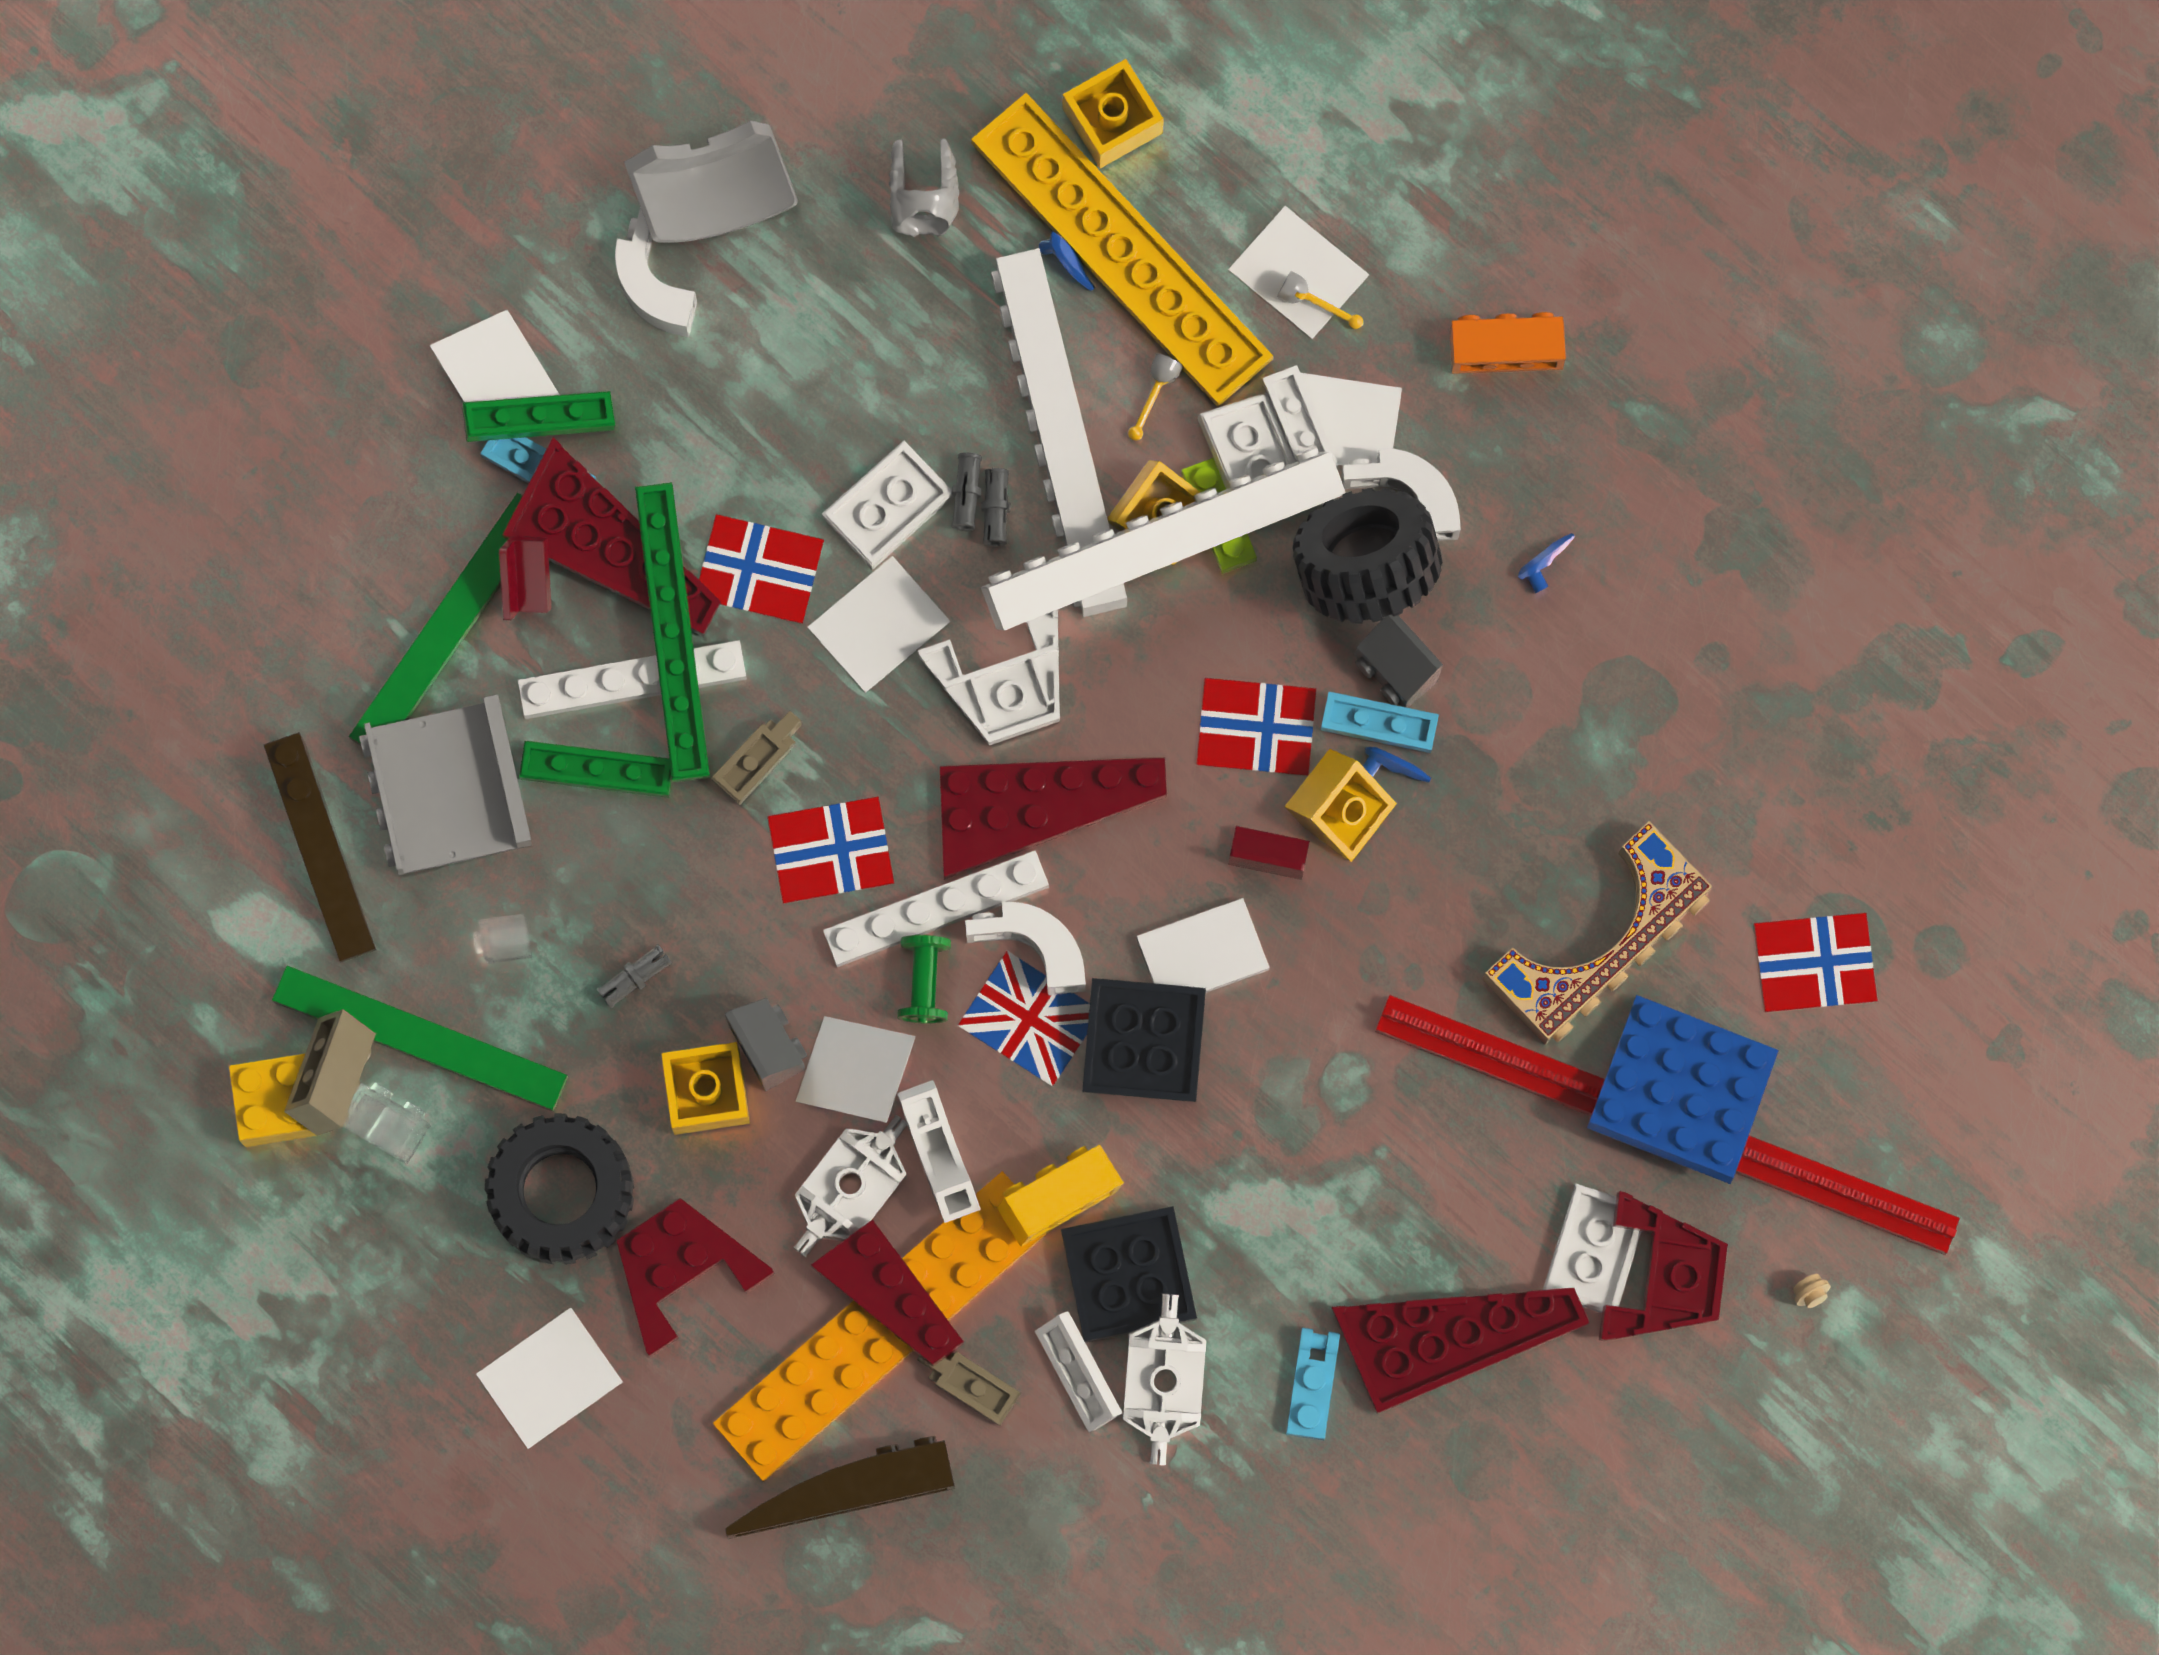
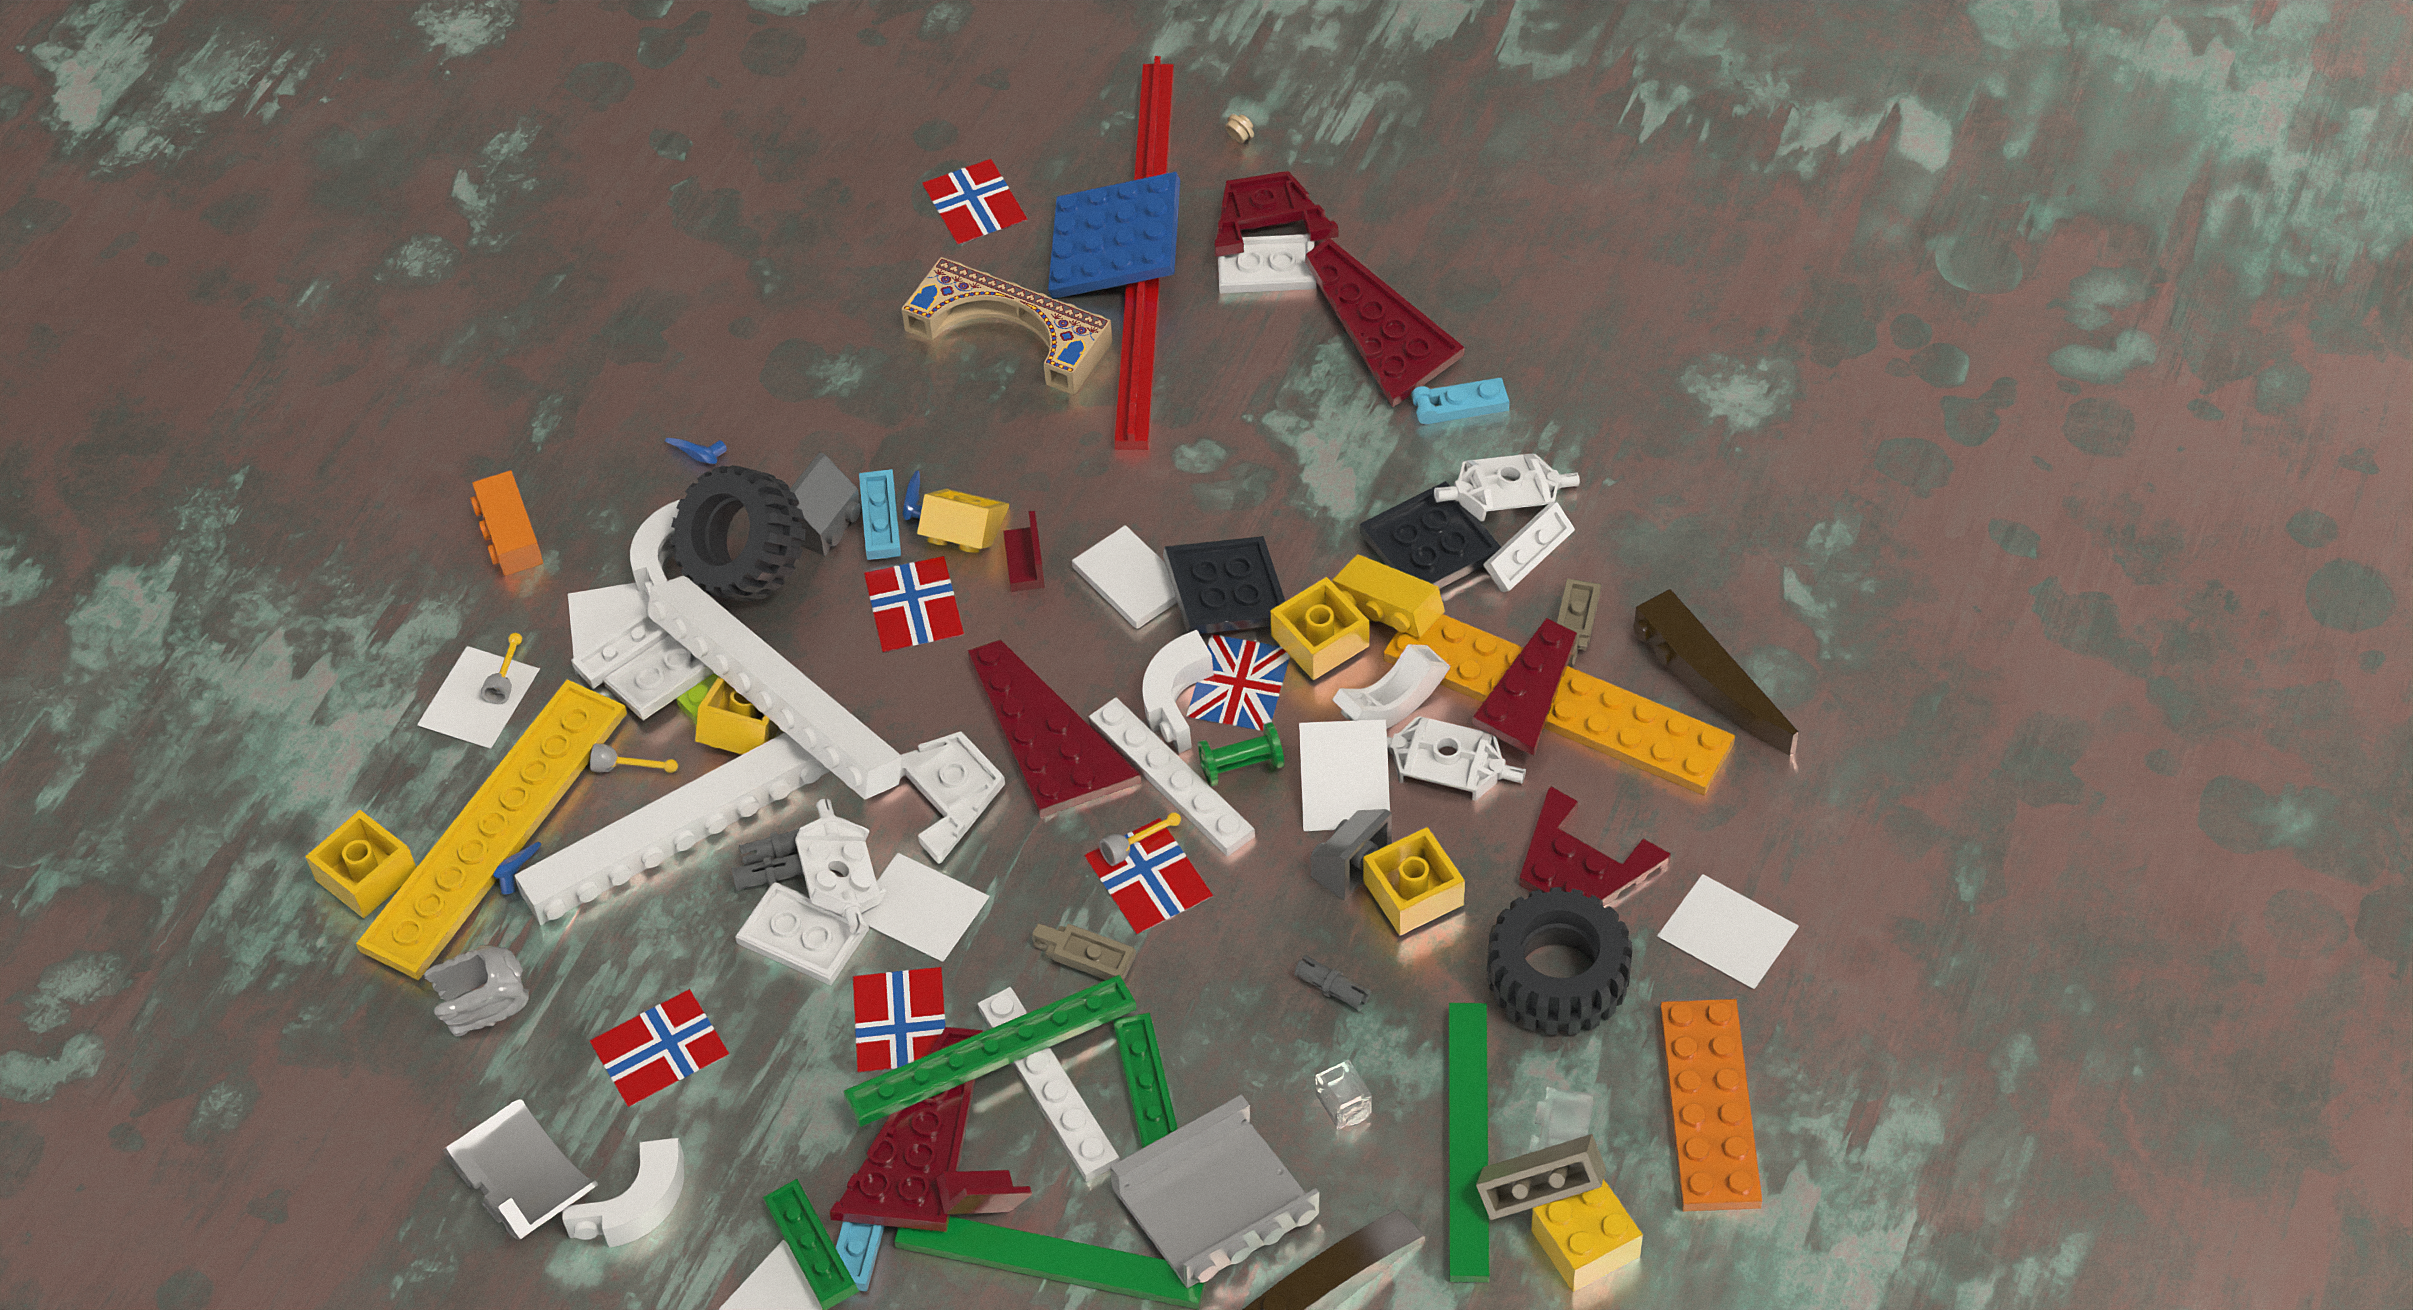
camera: 105 degrees left, 25 degrees down
none -> sticker [589,989,729,1107]
none -> white plate [795,799,886,933]
none -> hinge [1099,812,1181,866]
none -> yellow brick [1270,577,1369,680]
none -> orange plate [1660,999,1762,1212]

